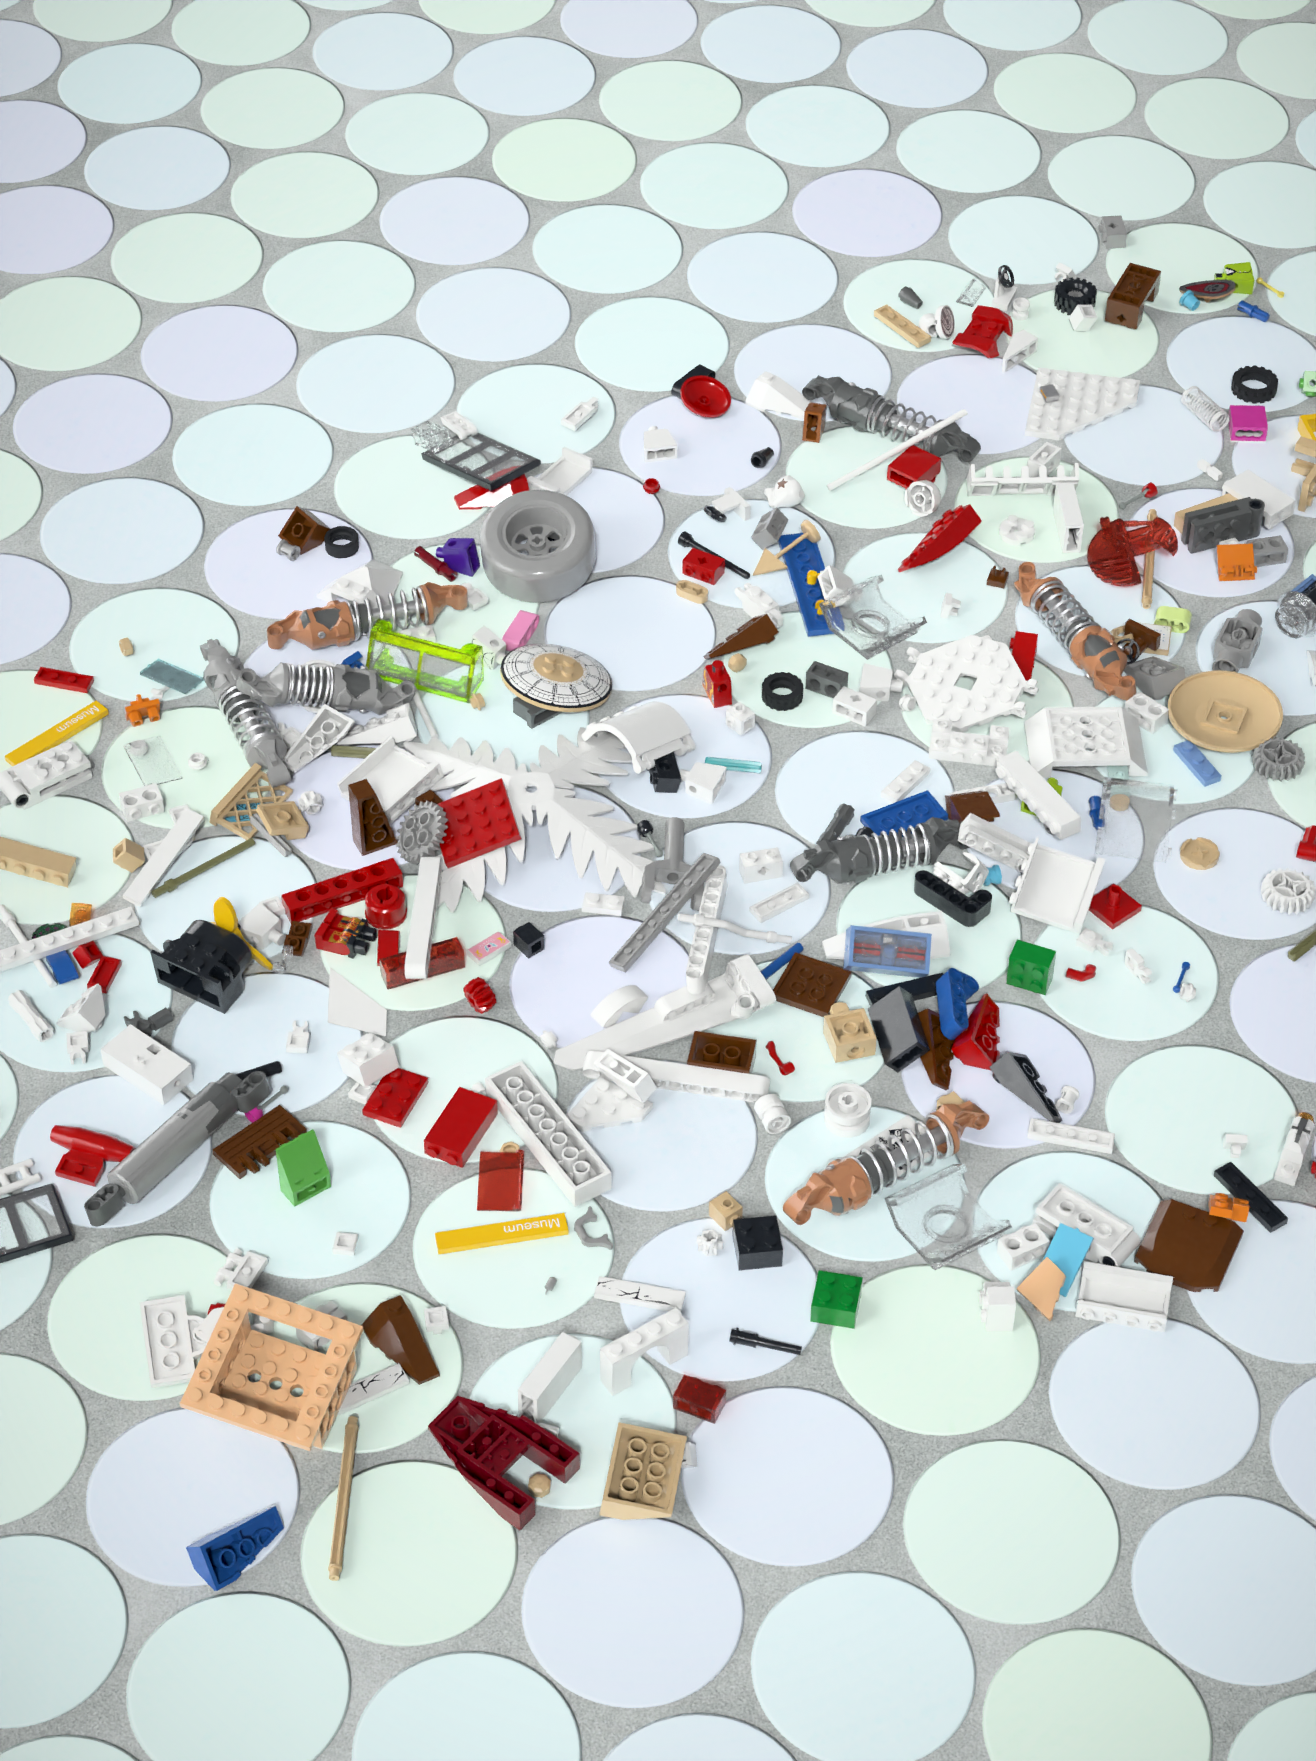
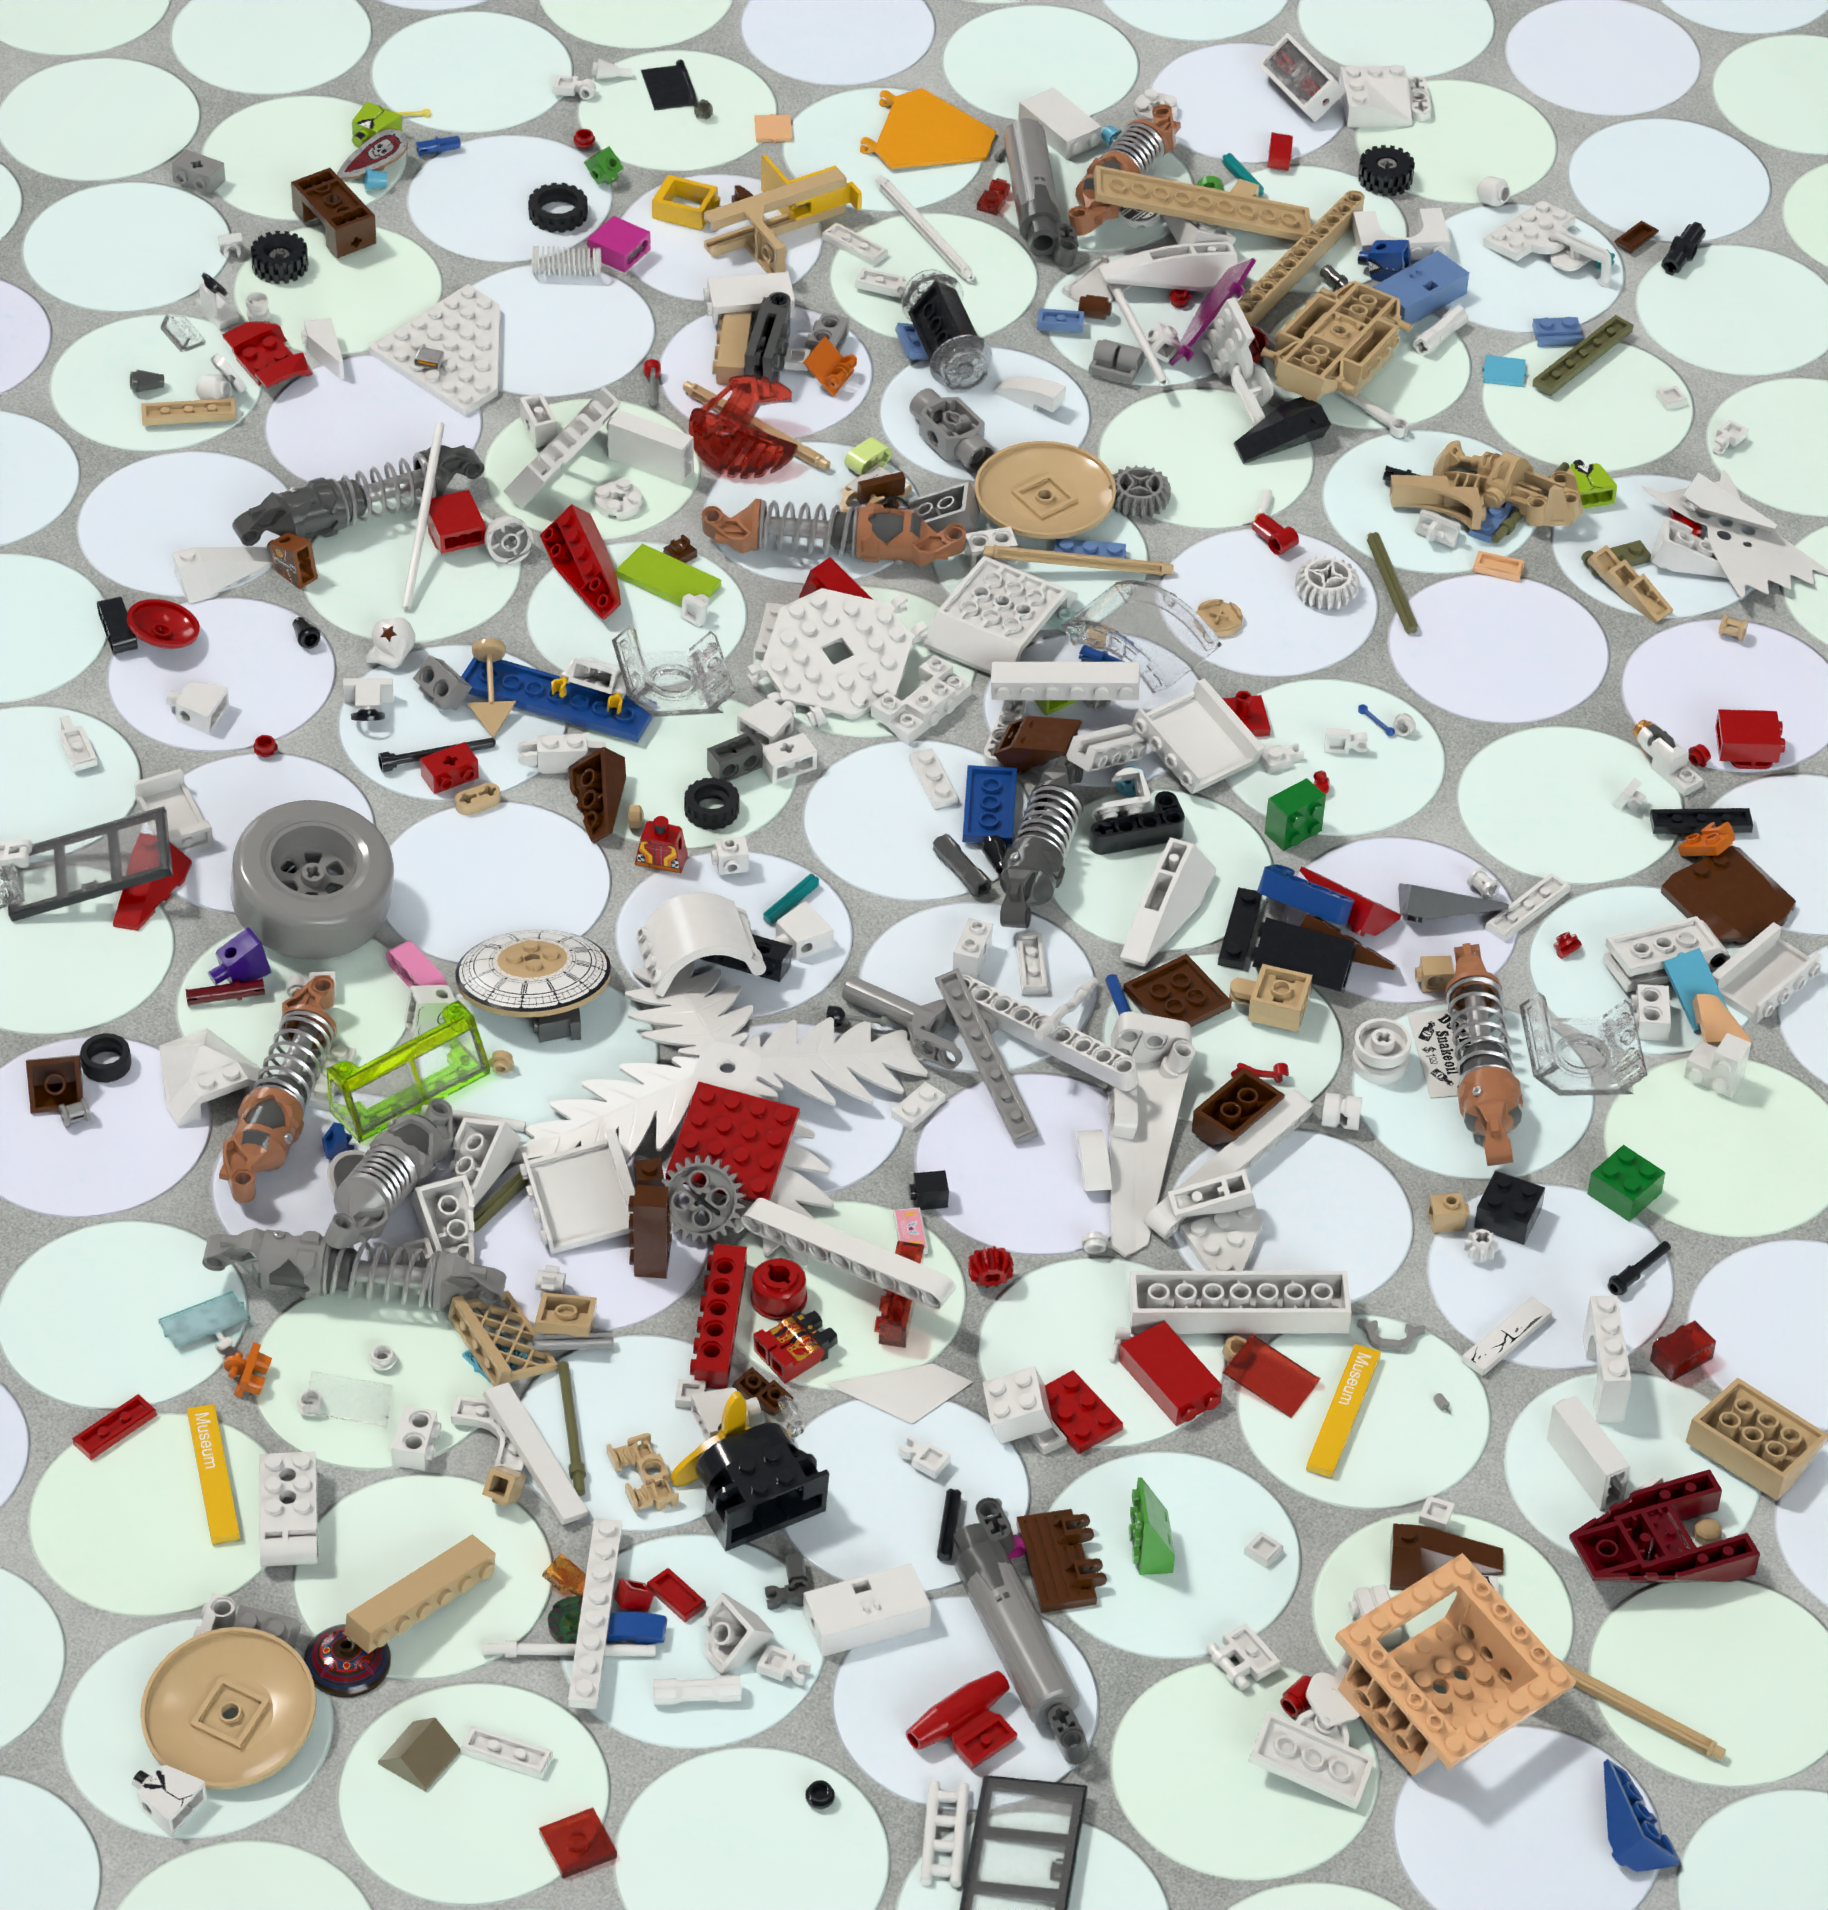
camera: 60 degrees left, 0 degrees up
tan tile [118,637,134,657] -> none
red slope [377,930,399,967] -> none
brick [843,925,932,978] -> none
white brick [1069,305,1098,331] -> none
white piece [1196,459,1223,481] -> none
none -> tan piece [606,1433,679,1511]
none -> lime tile [615,543,721,607]
none -> tan piece [983,545,1174,576]
none -> red plate [1553,931,1582,959]

